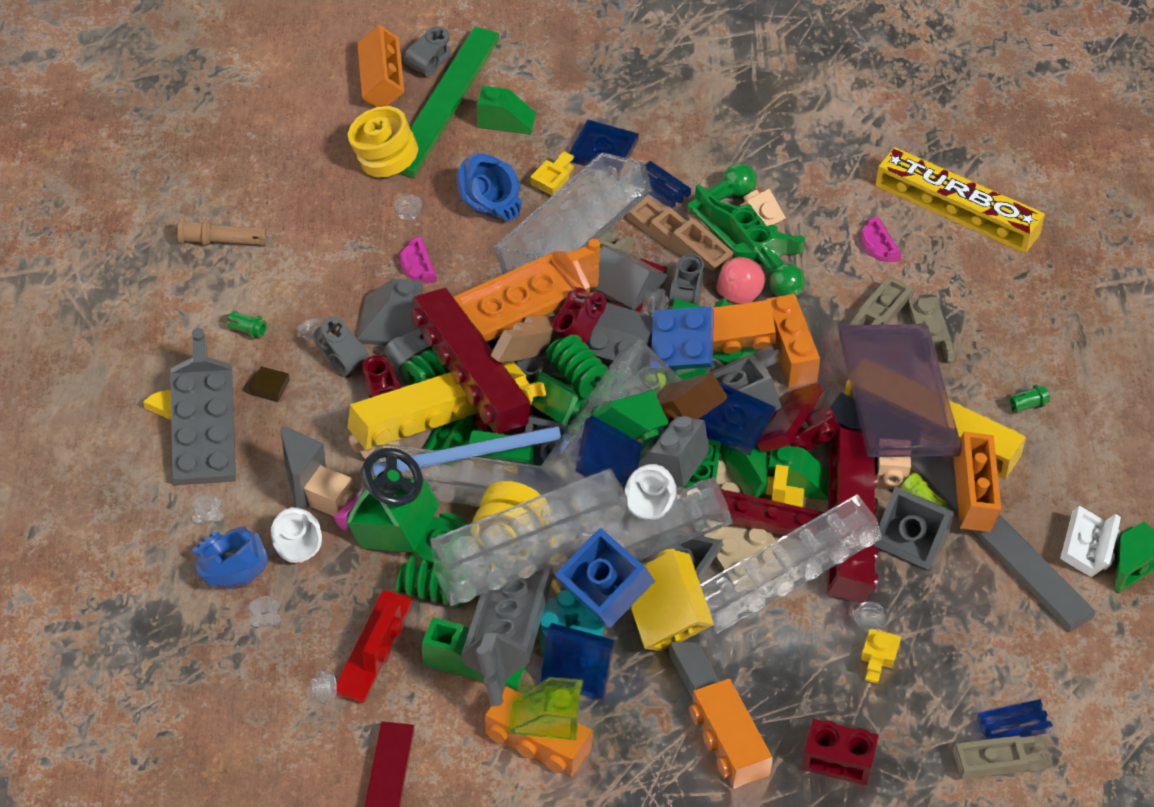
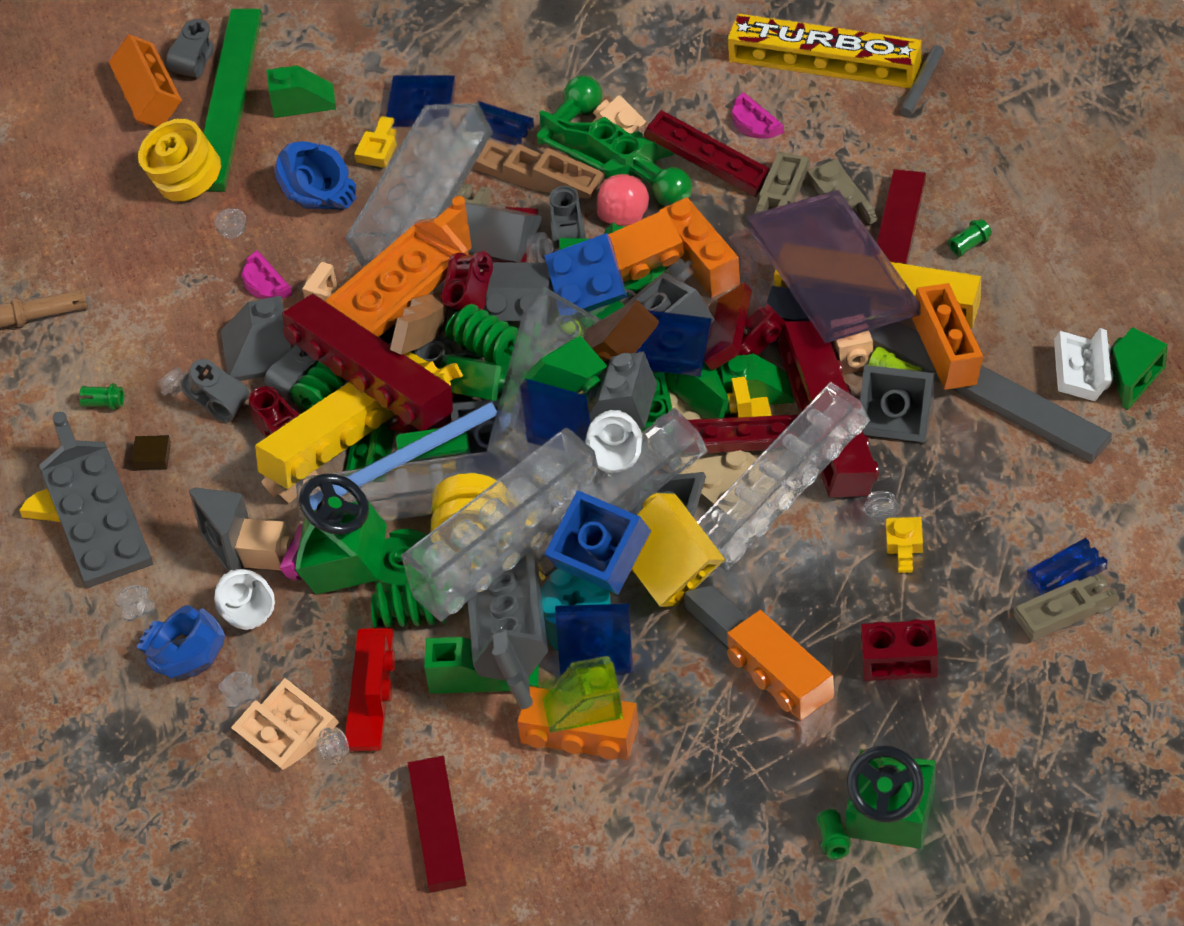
camera: 10 degrees left, 0 degrees up
none -> light nougat slope [231,678,339,770]
none -> light nougat bracket [302,262,337,301]
none -> dark red tile [643,110,770,197]
none -> dark red tile [873,169,926,265]
none -> dark grey bar [899,45,944,118]

